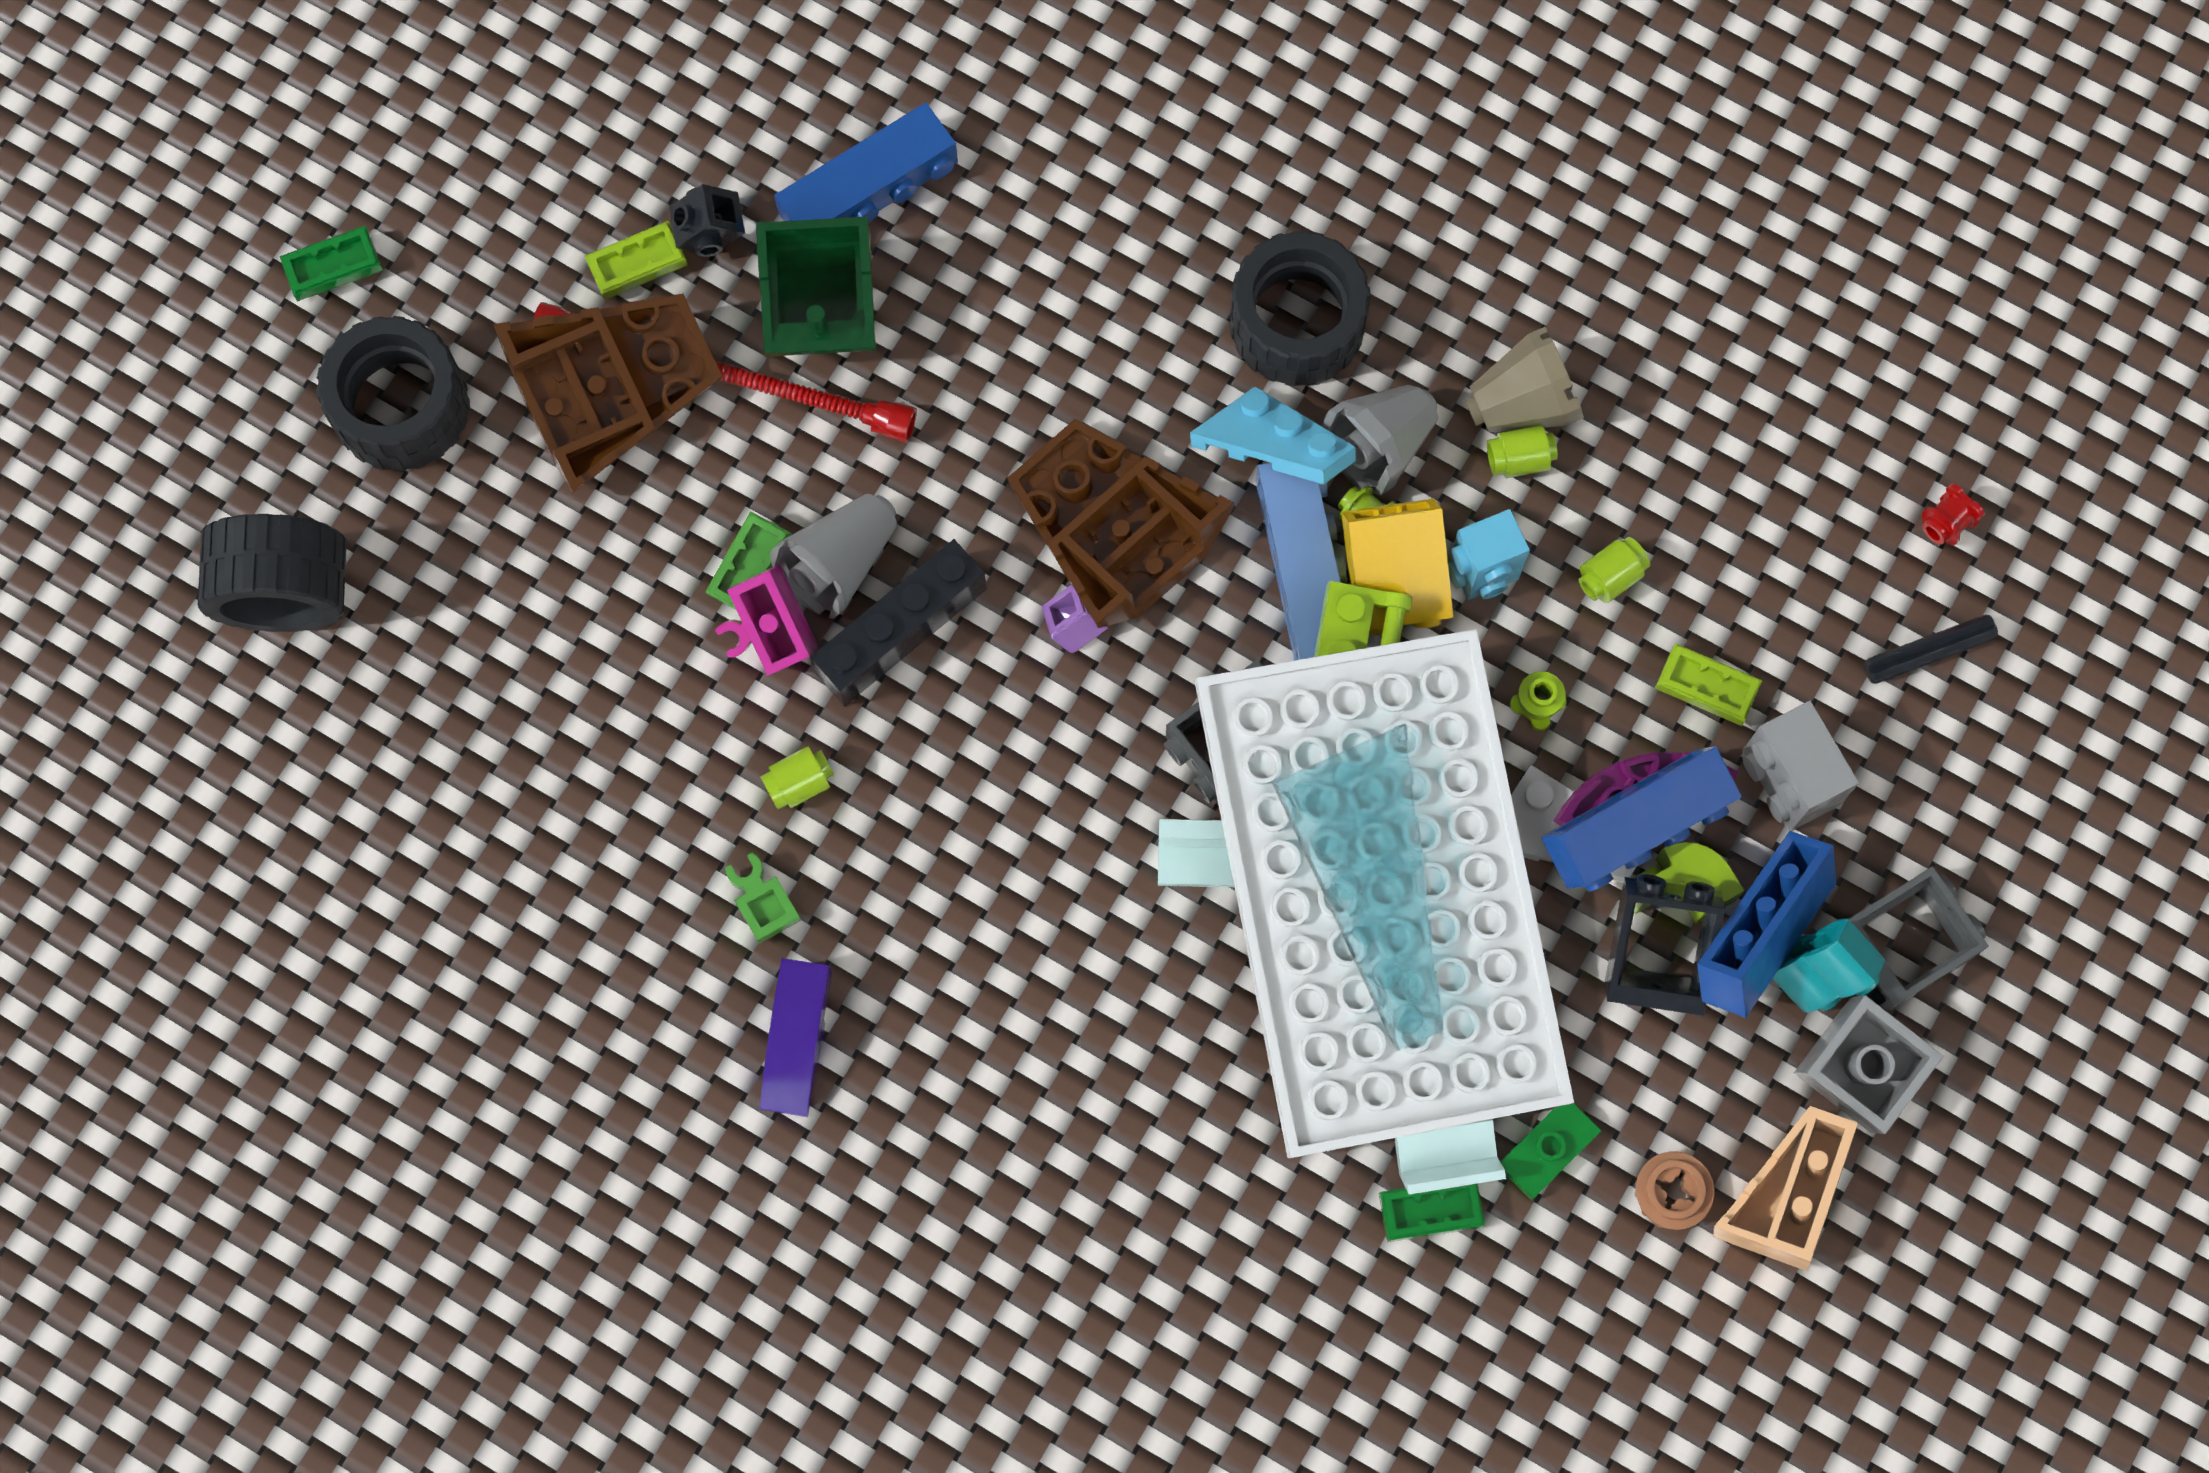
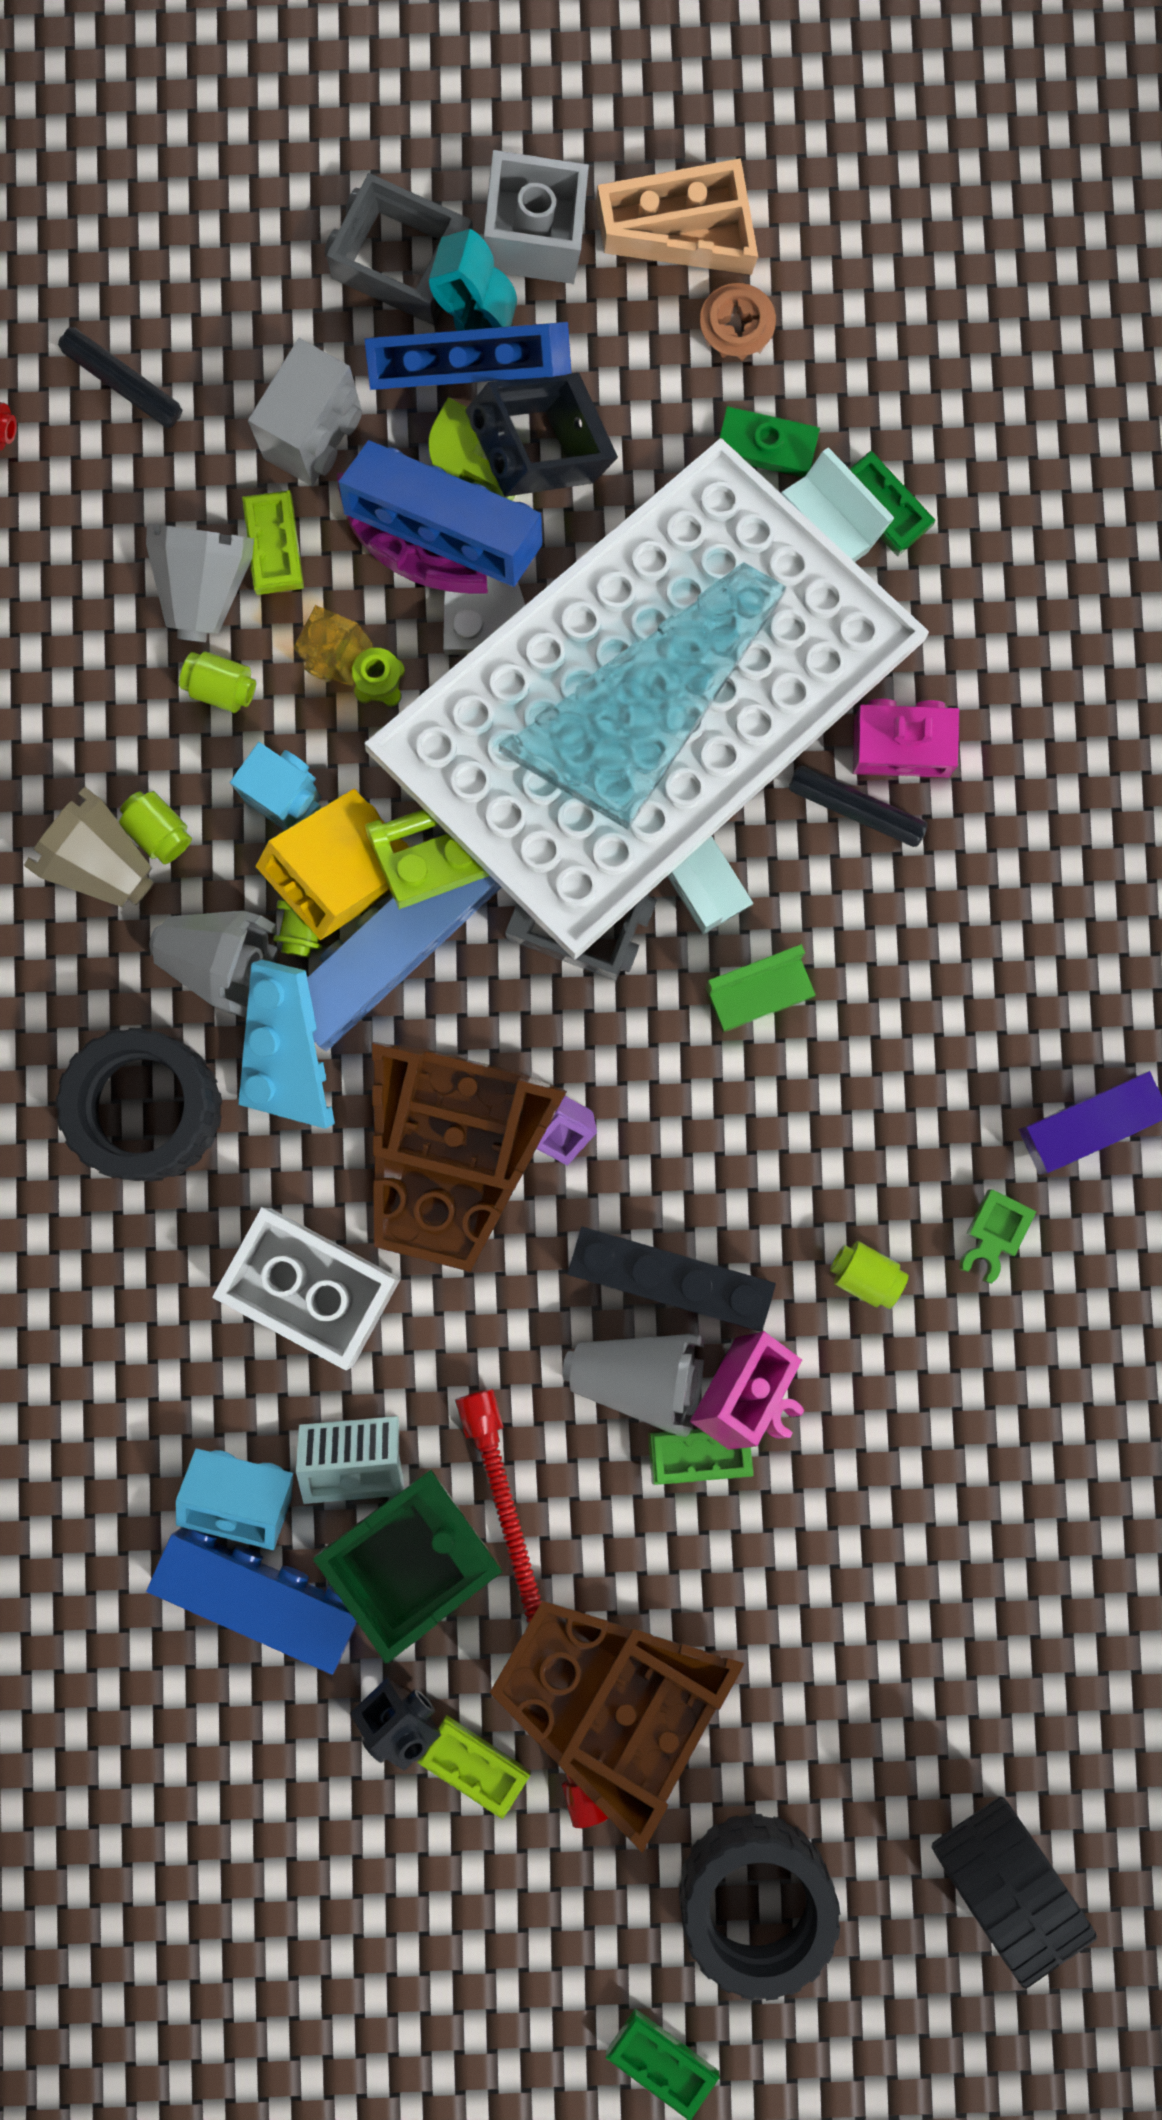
camera: 120 degrees left, 10 degrees up
none -> light grey cone [146,524,254,642]
none -> medium azure brick [176,1448,293,1550]
none -> white brick [212,1207,401,1370]
none -> clear yellow brick [294,605,373,687]
none -> light aqua panel [296,1416,404,1504]
none -> bright green panel [705,944,816,1033]
none -> black axle [789,766,928,847]
none -> dark pink brick [853,699,959,778]

